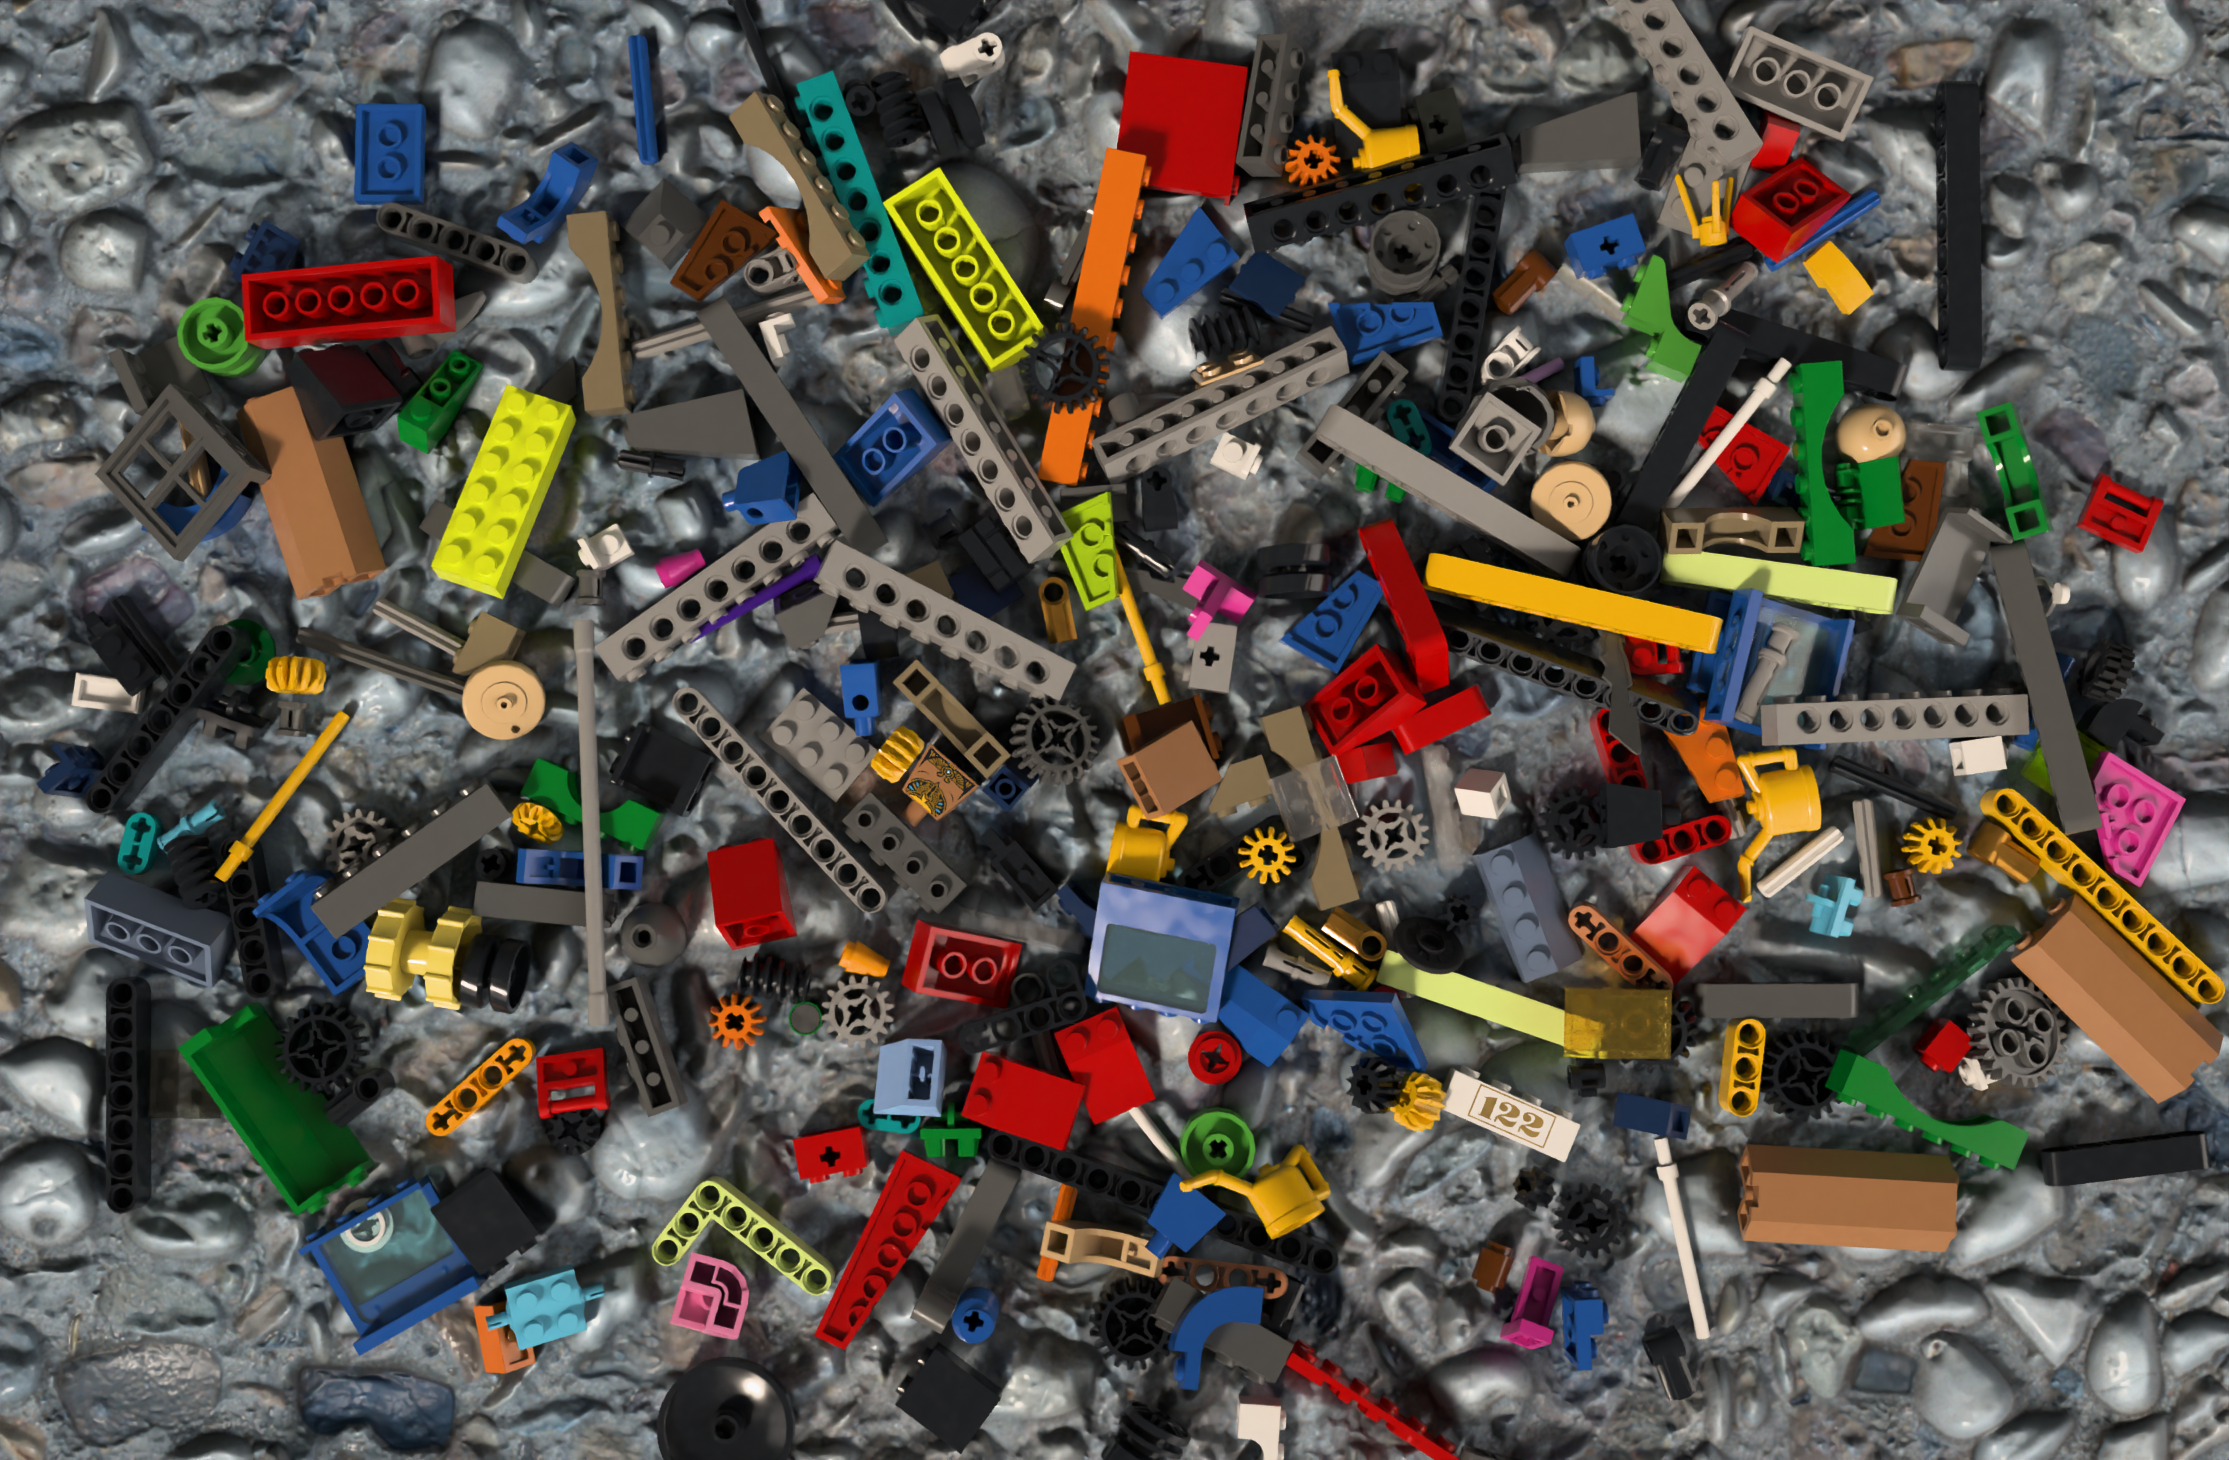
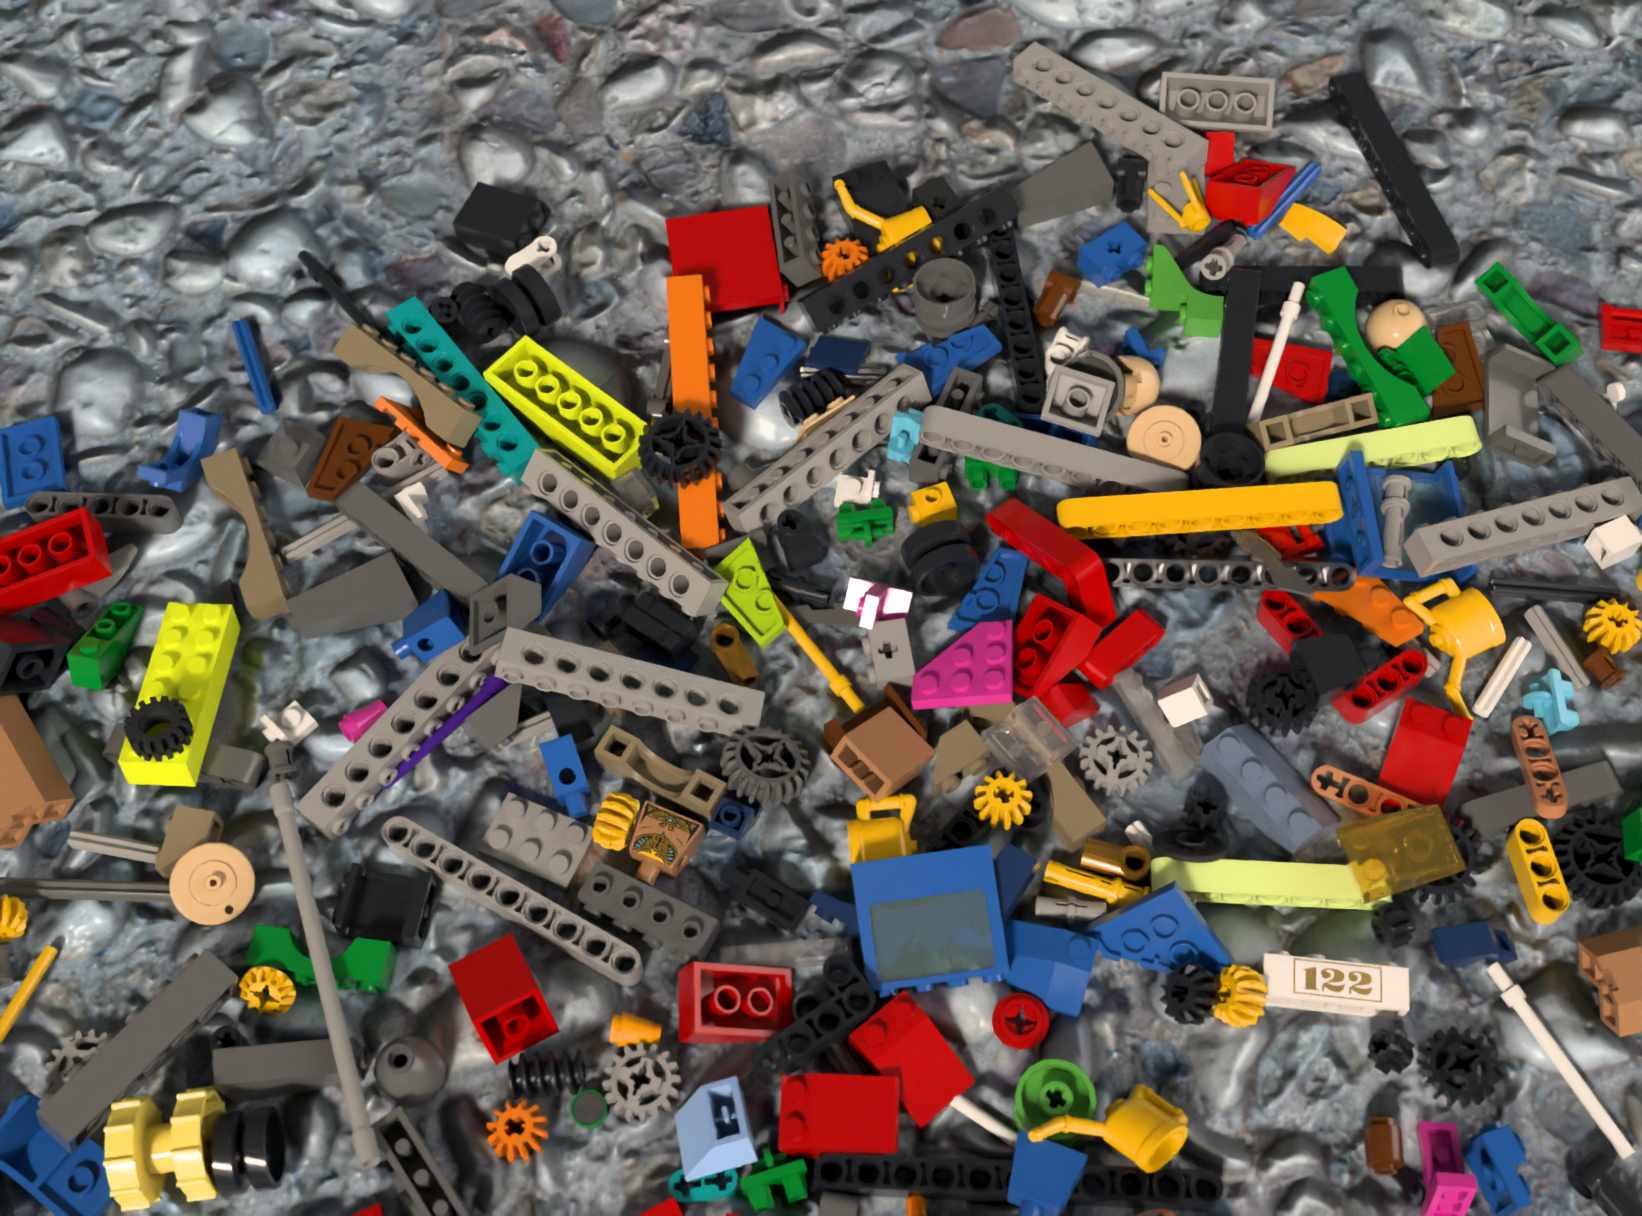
camera: 15 degrees left, 25 degrees down
blue arch [516,848,644,890] -> none
black axle [618,450,686,481] -> none
none -> black tyre [124,696,194,762]
none -> dark grey slope [469,573,542,656]
none -> green hips [836,499,894,548]
none -> medium azure hips [887,408,923,465]
none -> yellow brick [907,482,957,529]
none -> dark pink plate [911,620,1014,710]
none -> nougat beam [1511,715,1568,819]

